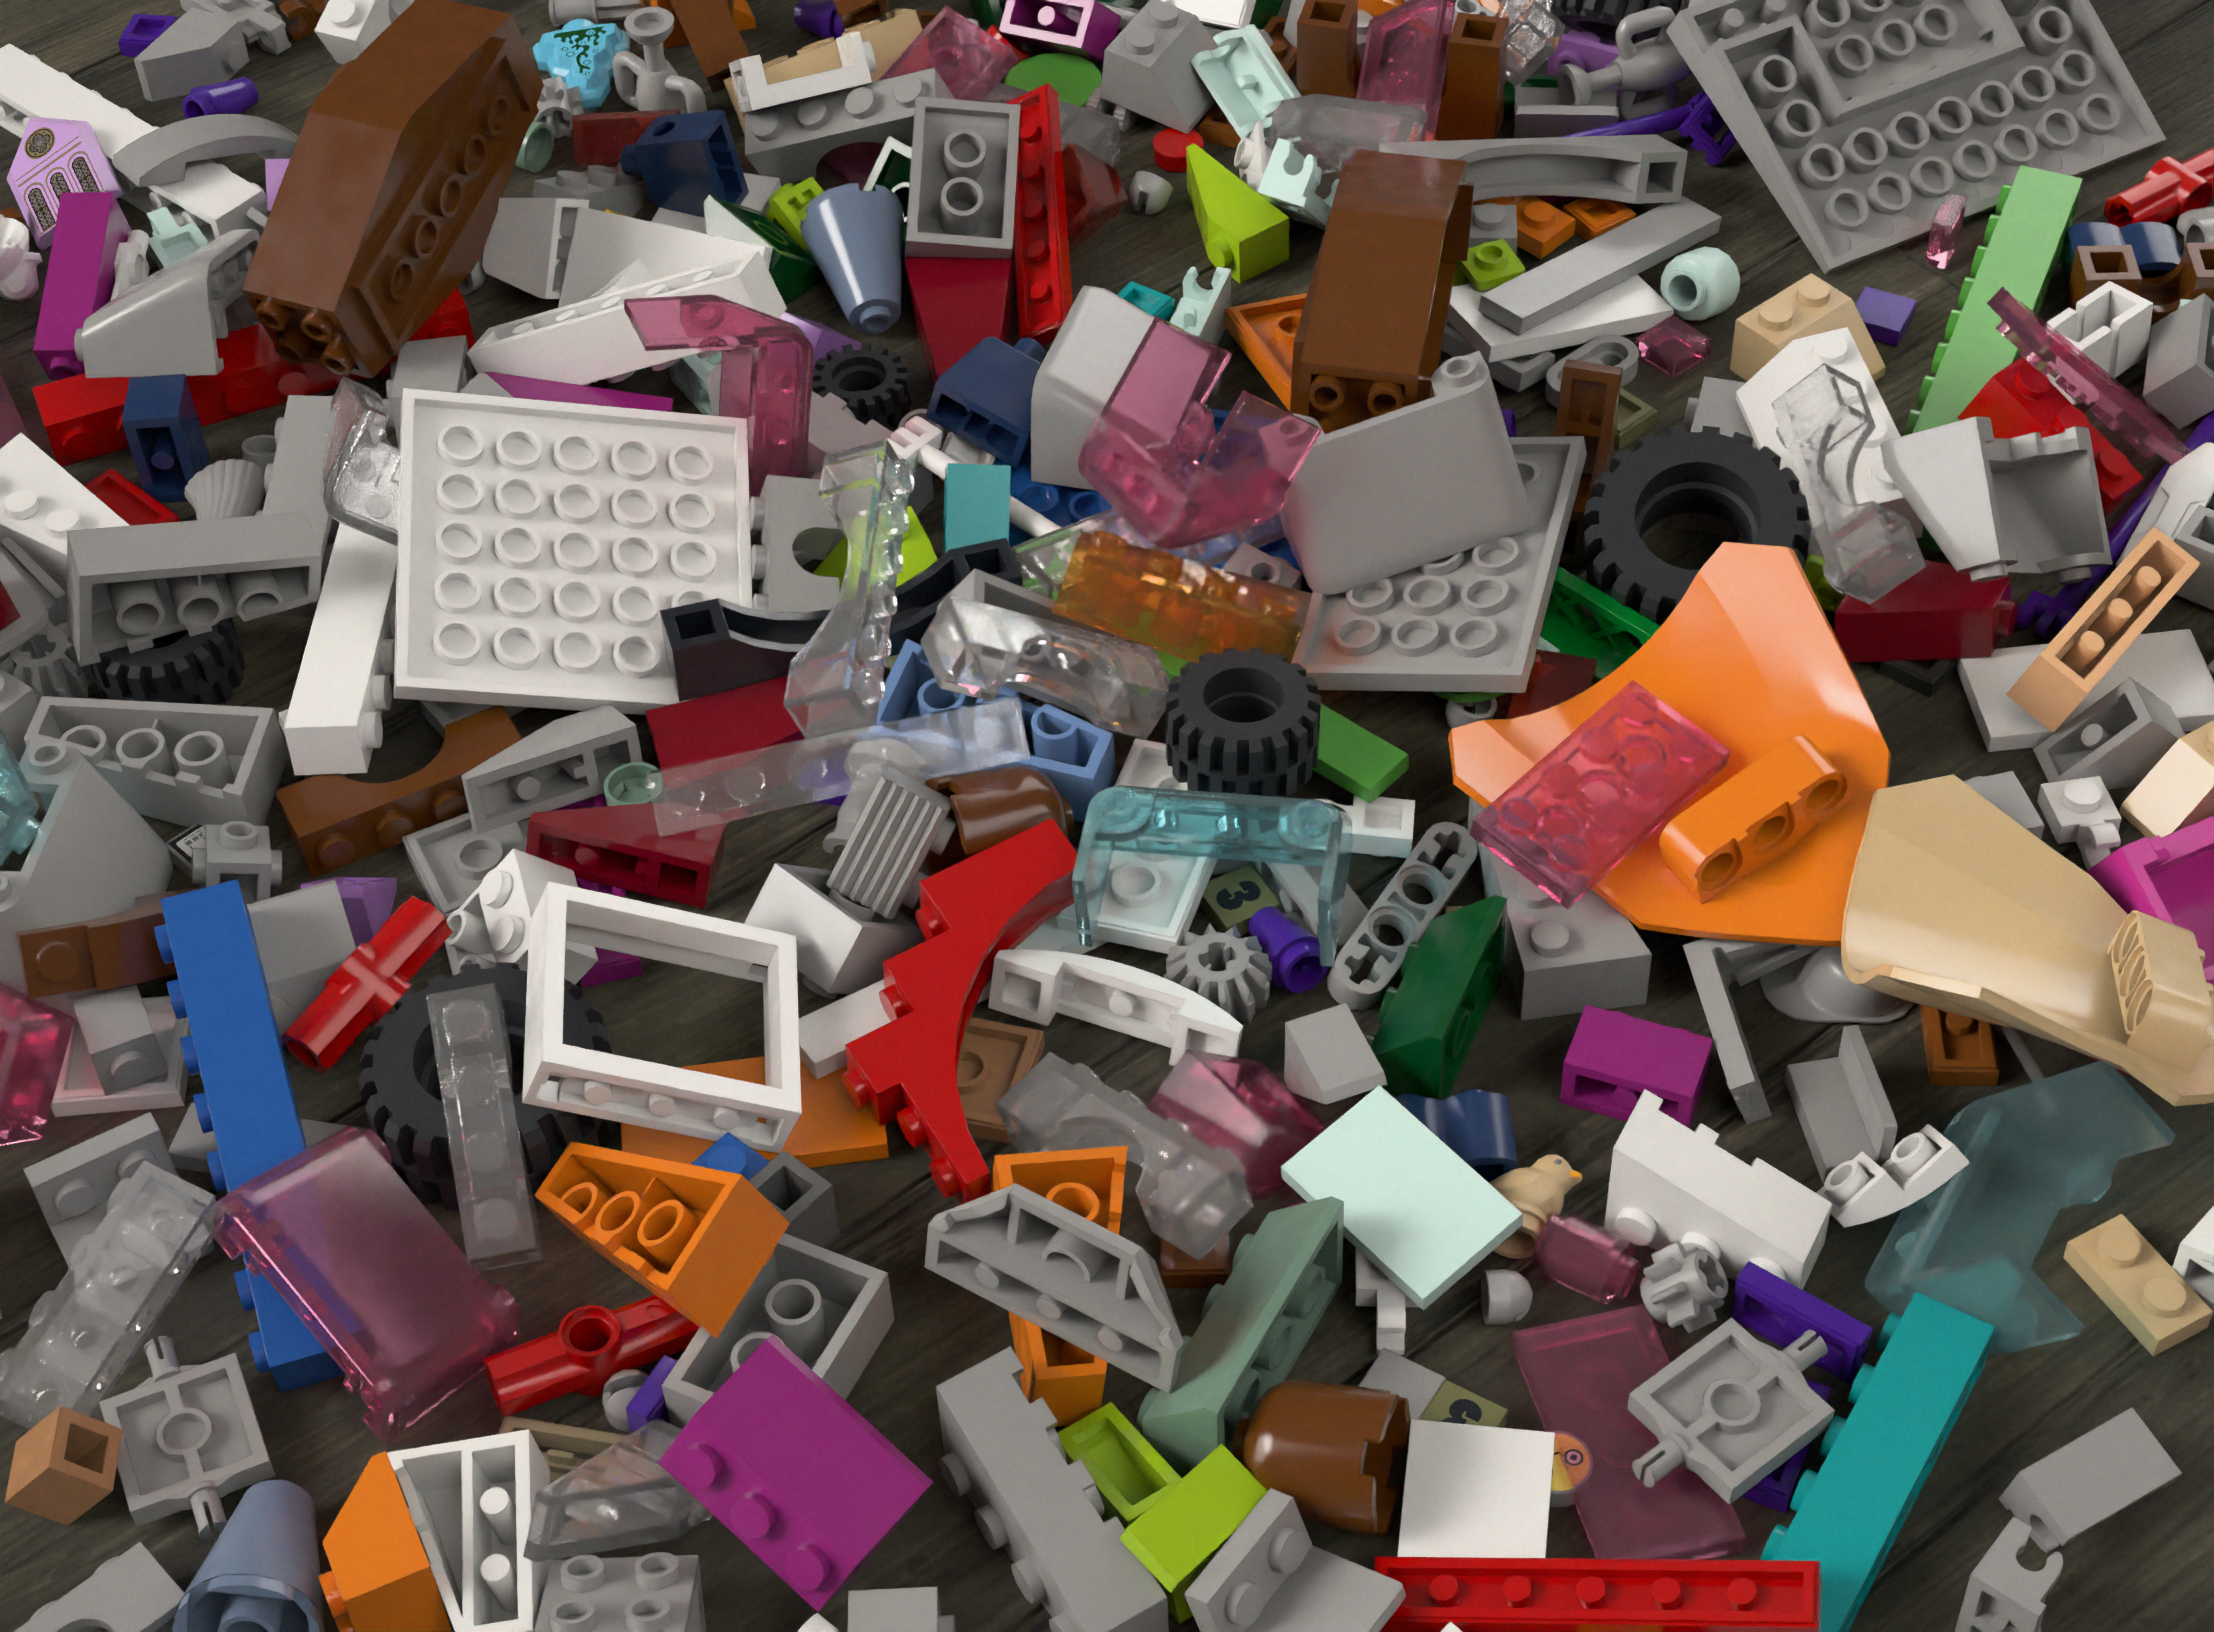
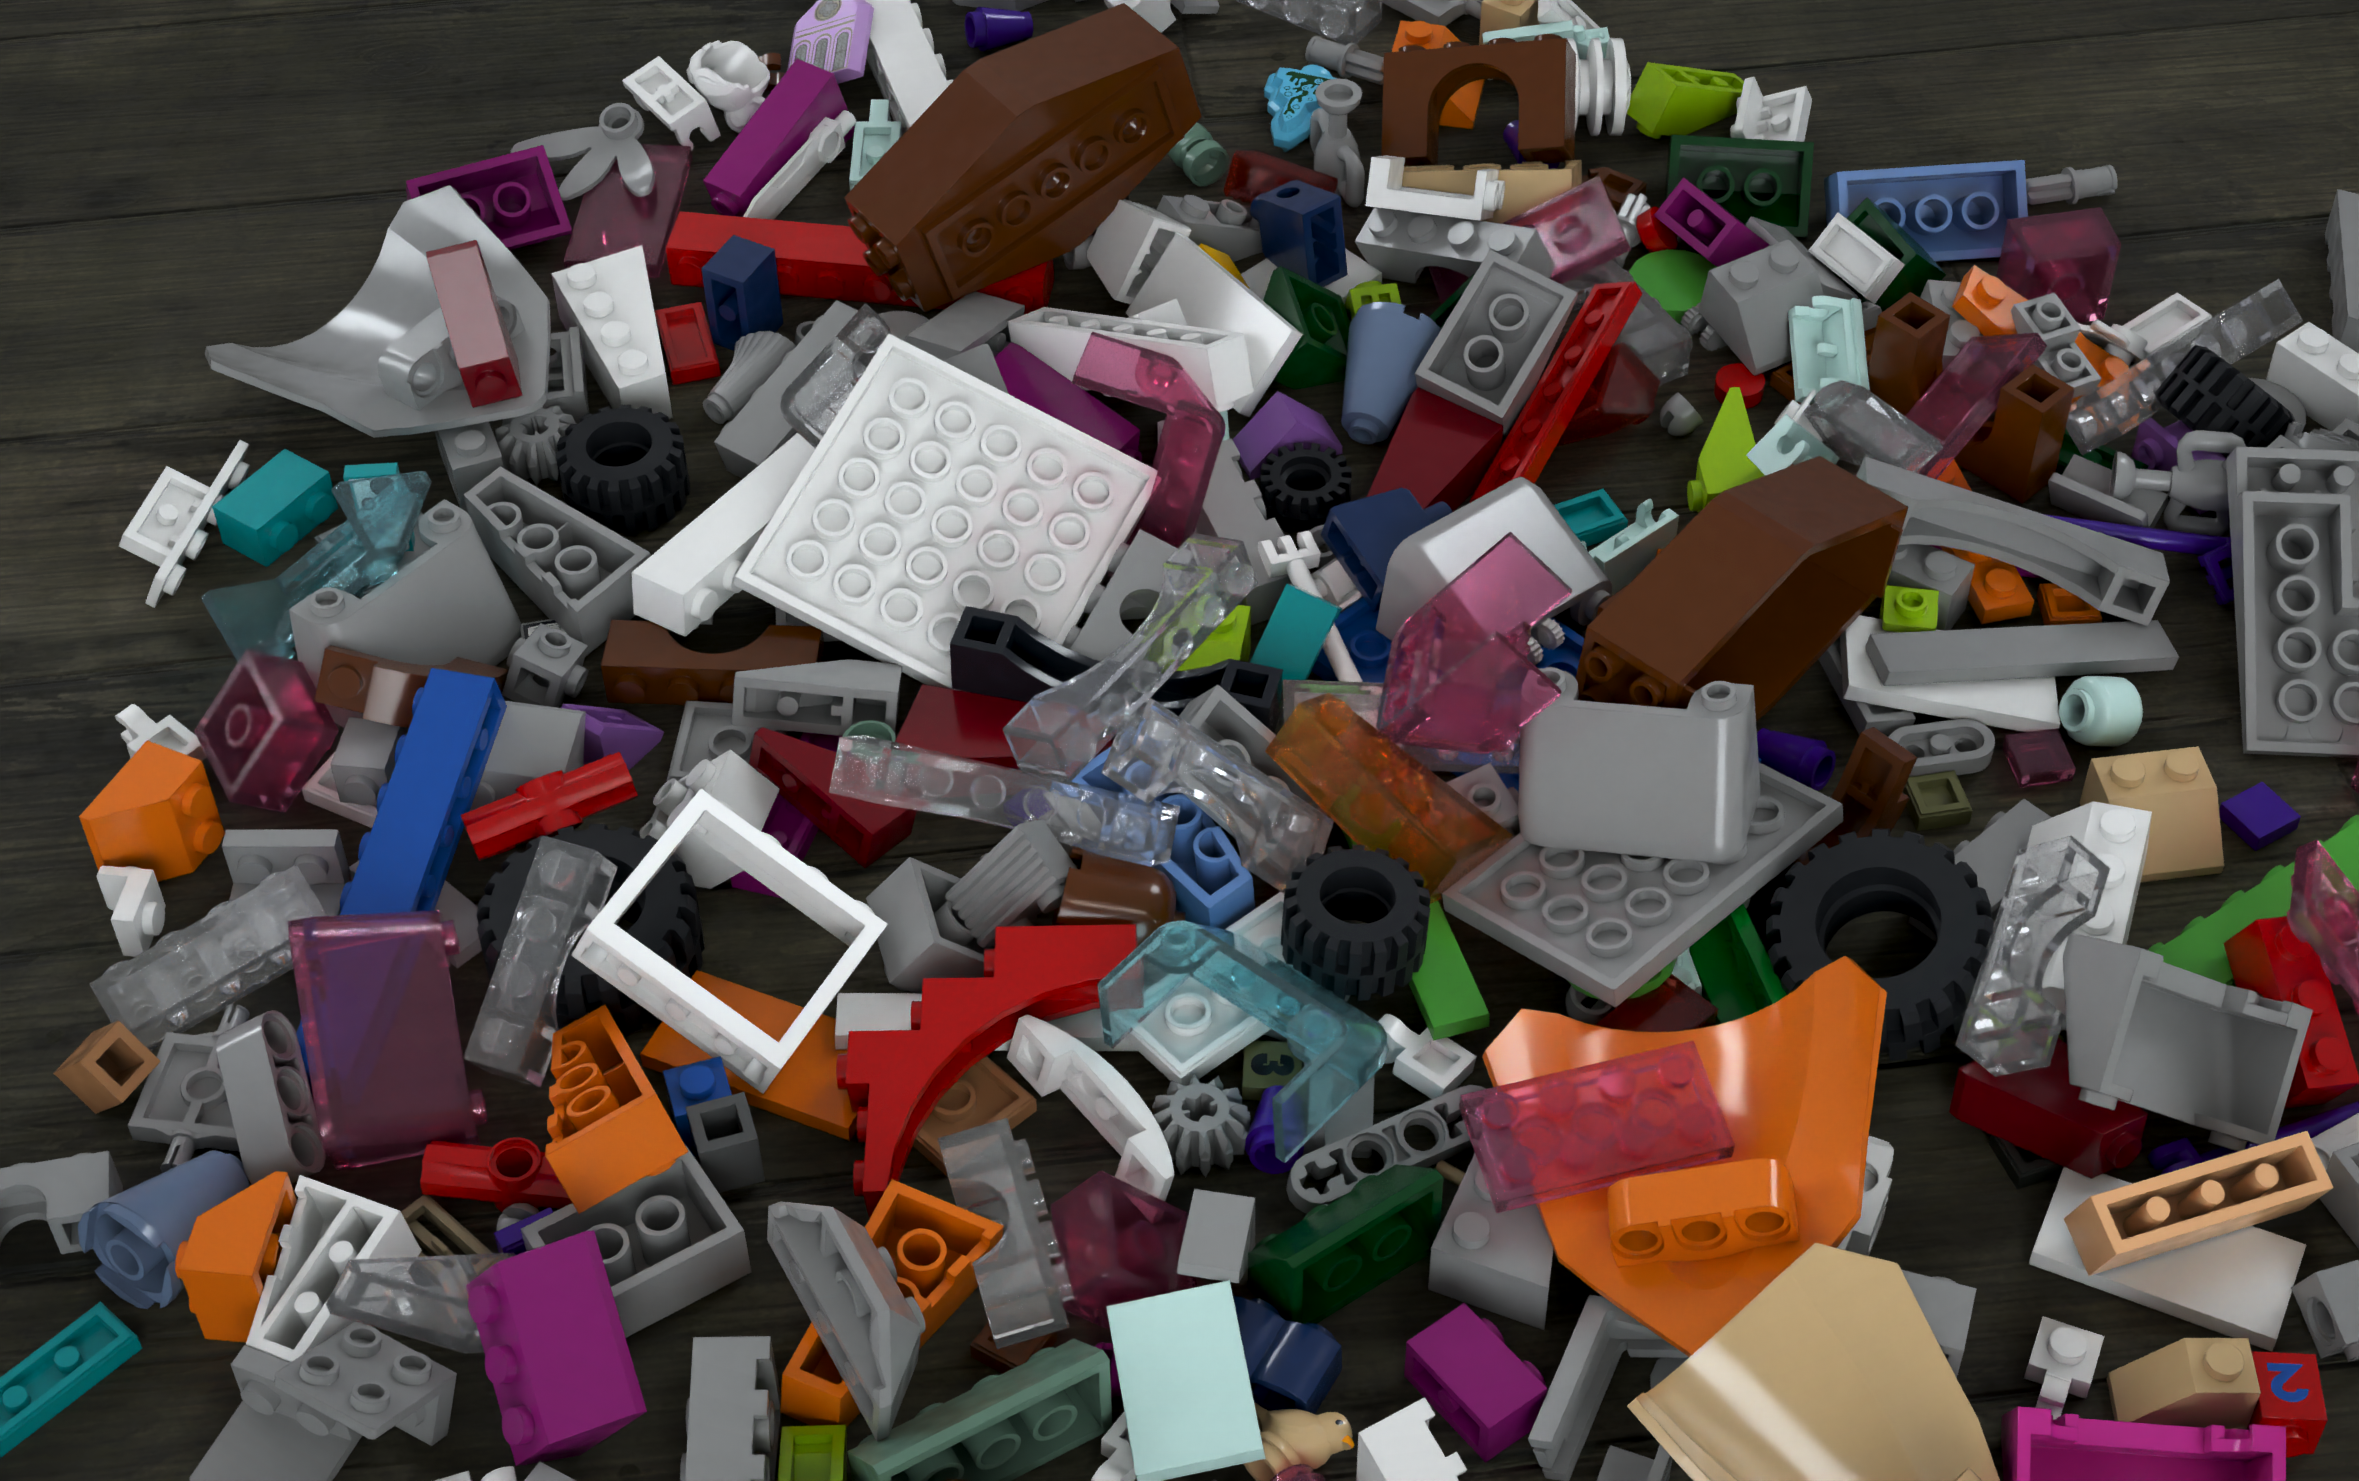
camera: 30 degrees right, 0 degrees up
light grey wedge [67,512,322,667] -> none
light grey windscreen [74,229,260,378] -> none
light grey slope [113,114,298,187] -> none
light grey gear [534,76,585,138] -> none
light grey slope [2033,677,2185,790] -> none
none -> light grey beam [216,1010,326,1184]

